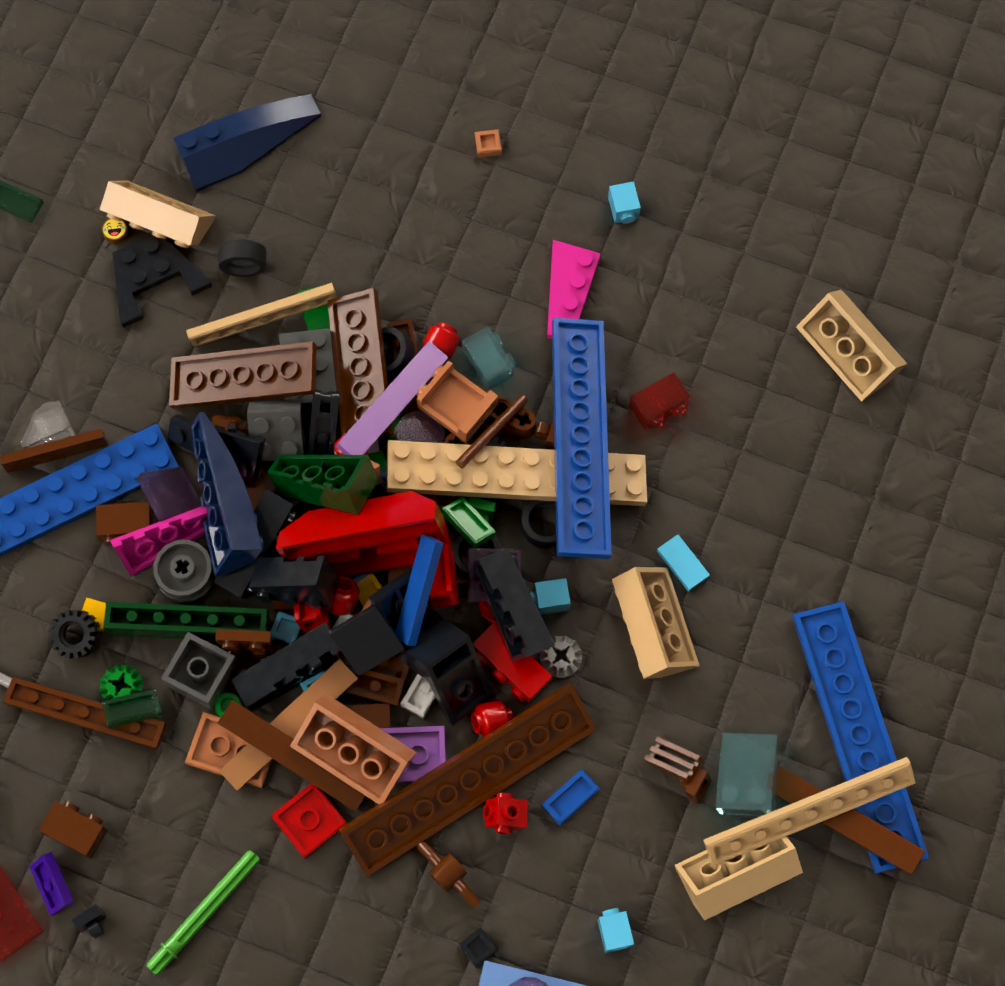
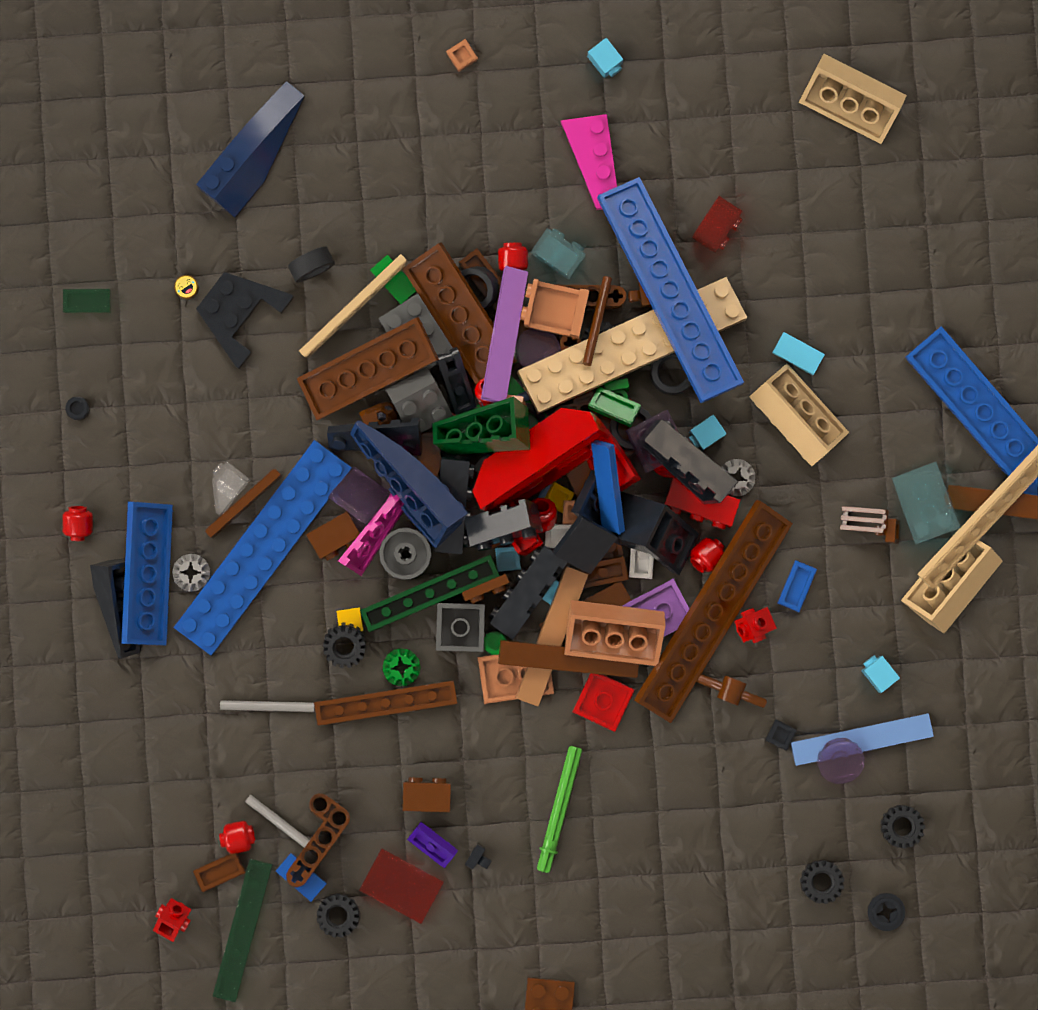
camera: 30 degrees left, 15 degrees up
tan slope [100,180,216,248] -> none
clear green tile [102,689,162,729] -> none

